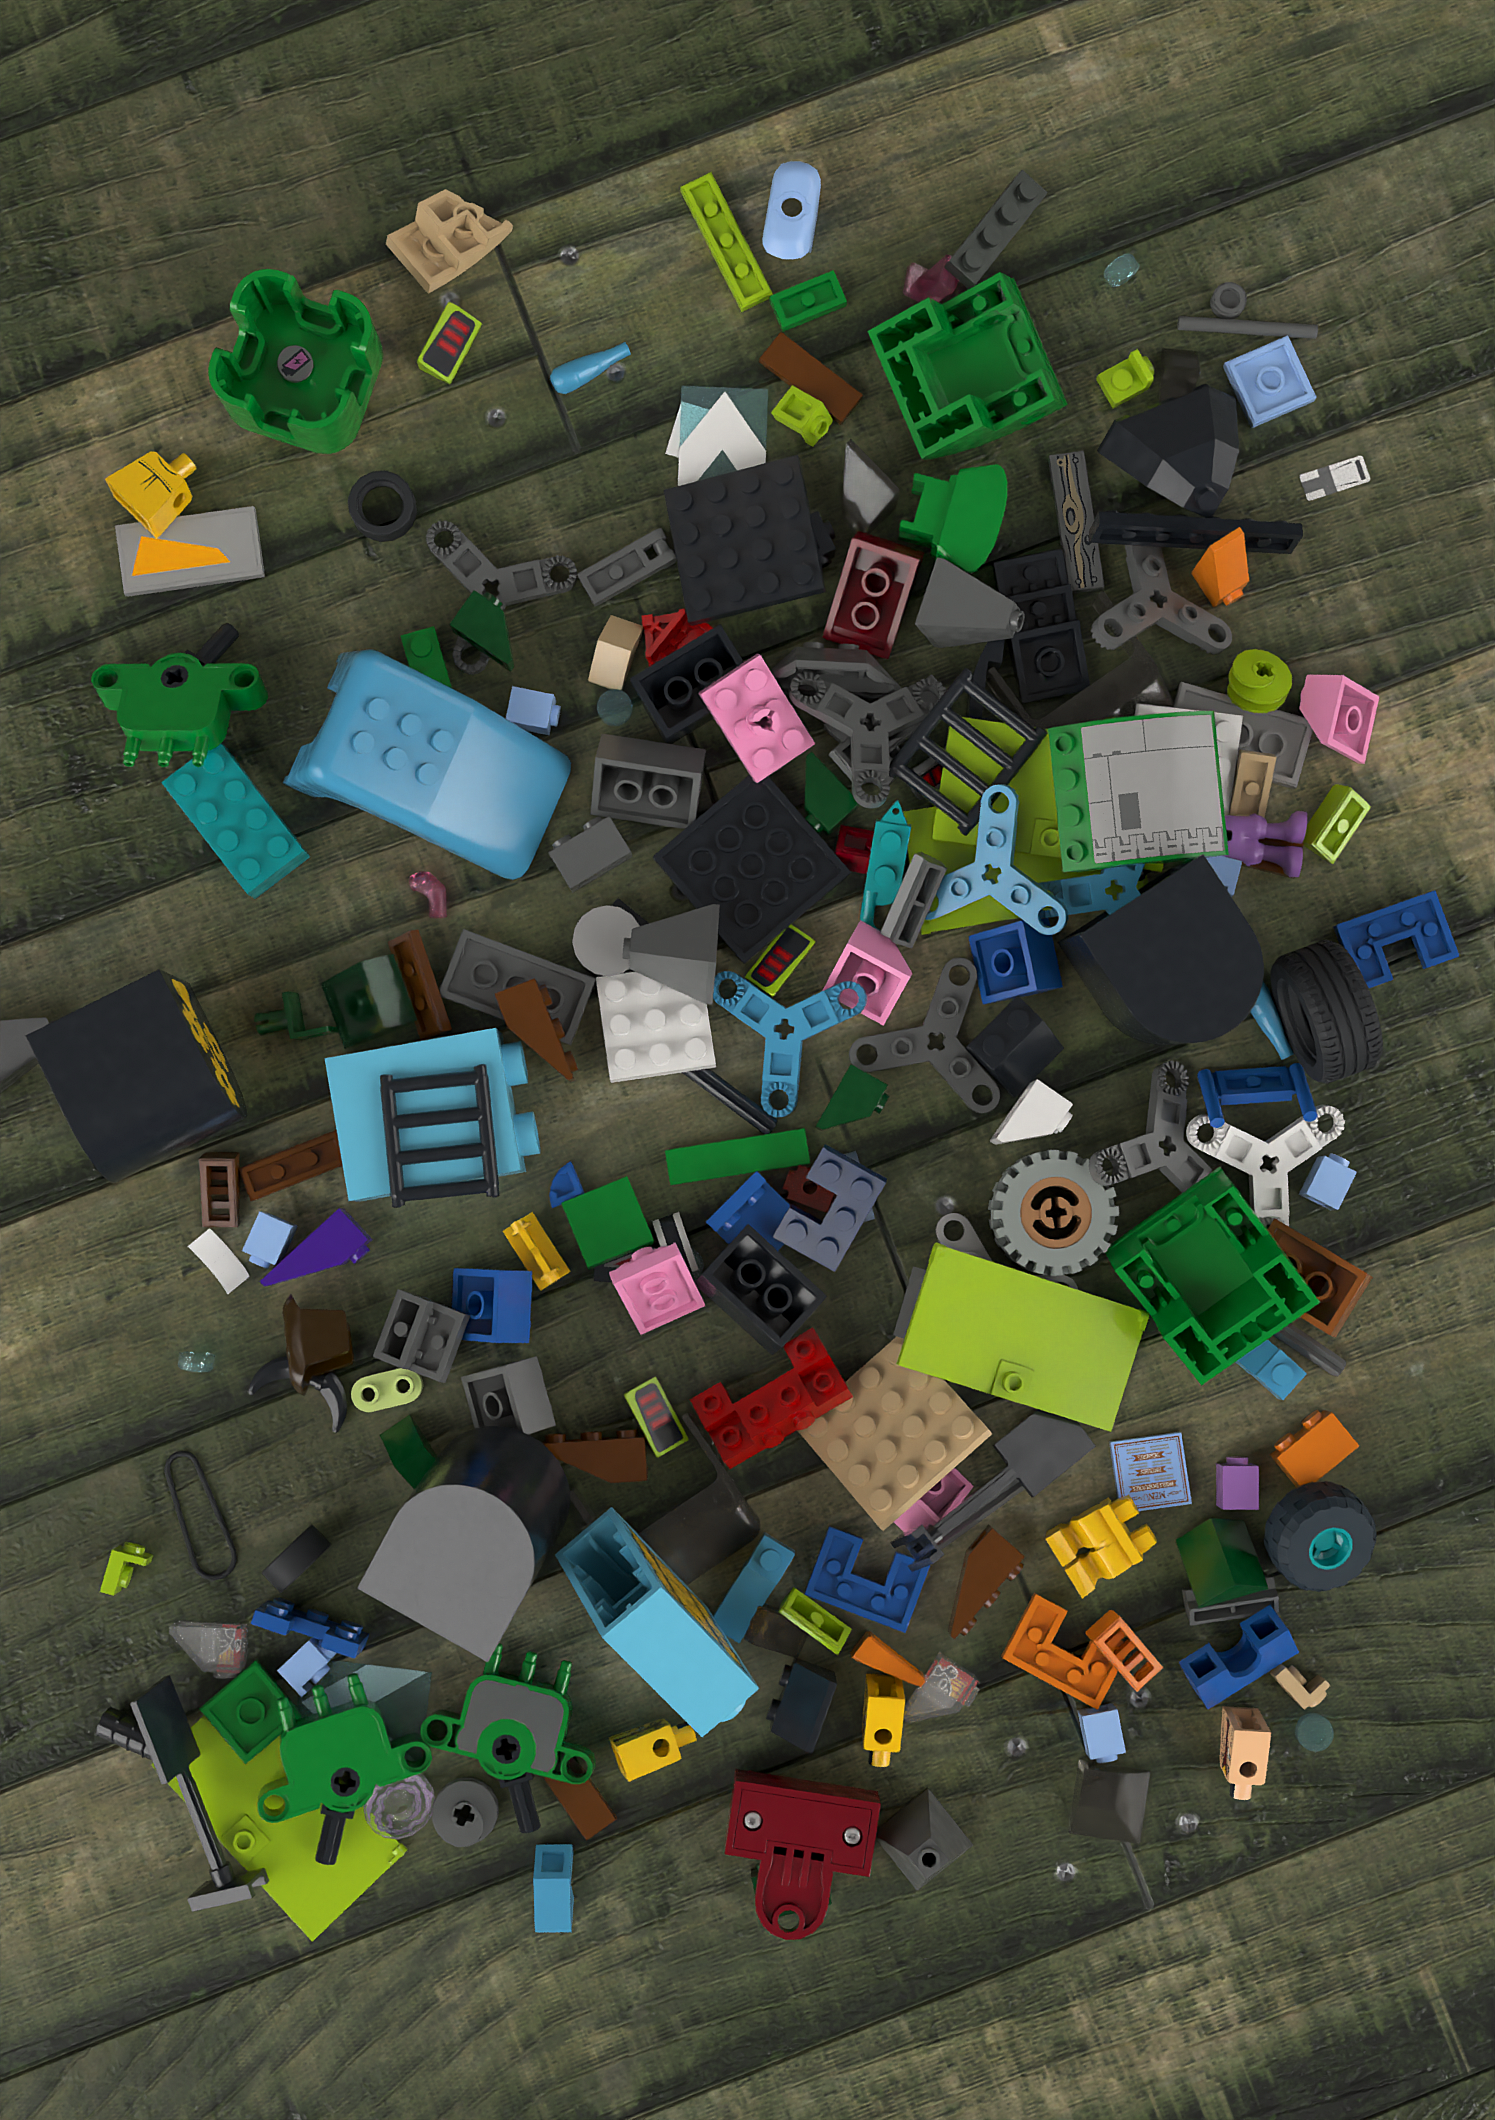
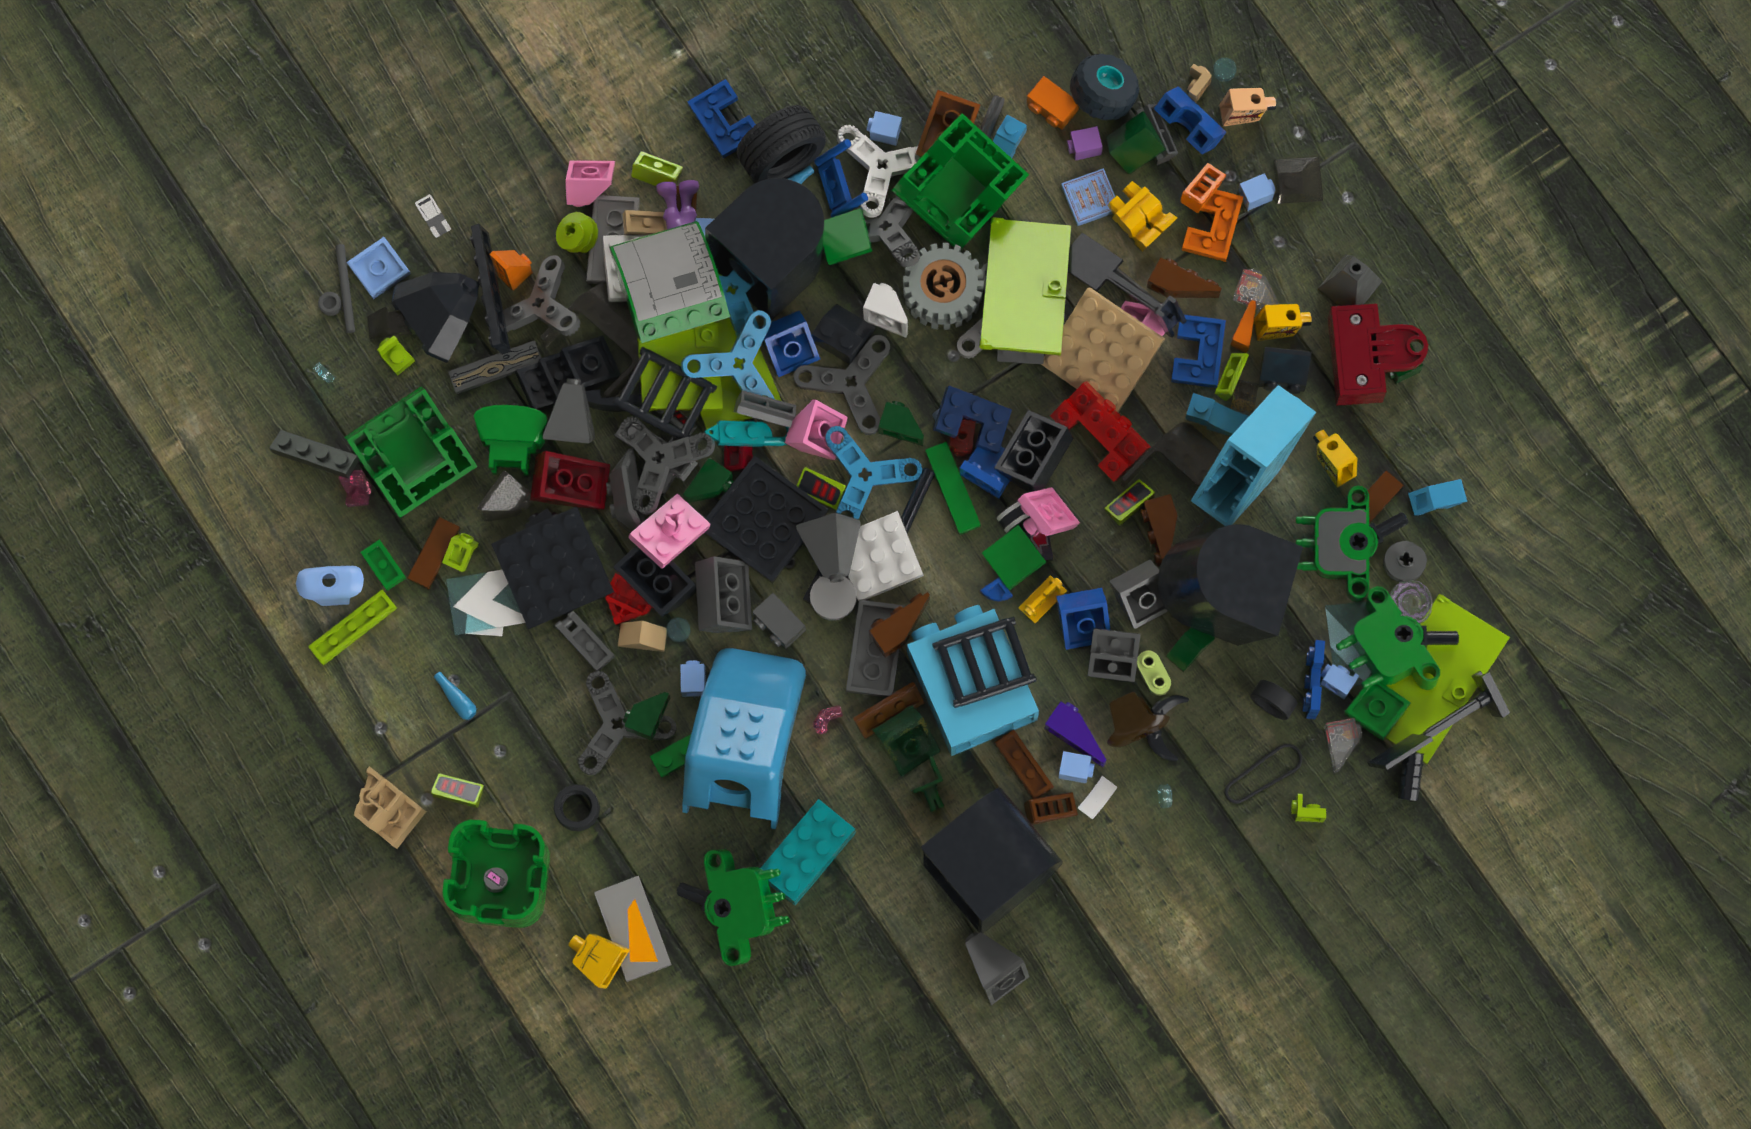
camera: 95 degrees left, 10 degrees down
none -> green tile [823,208,872,265]

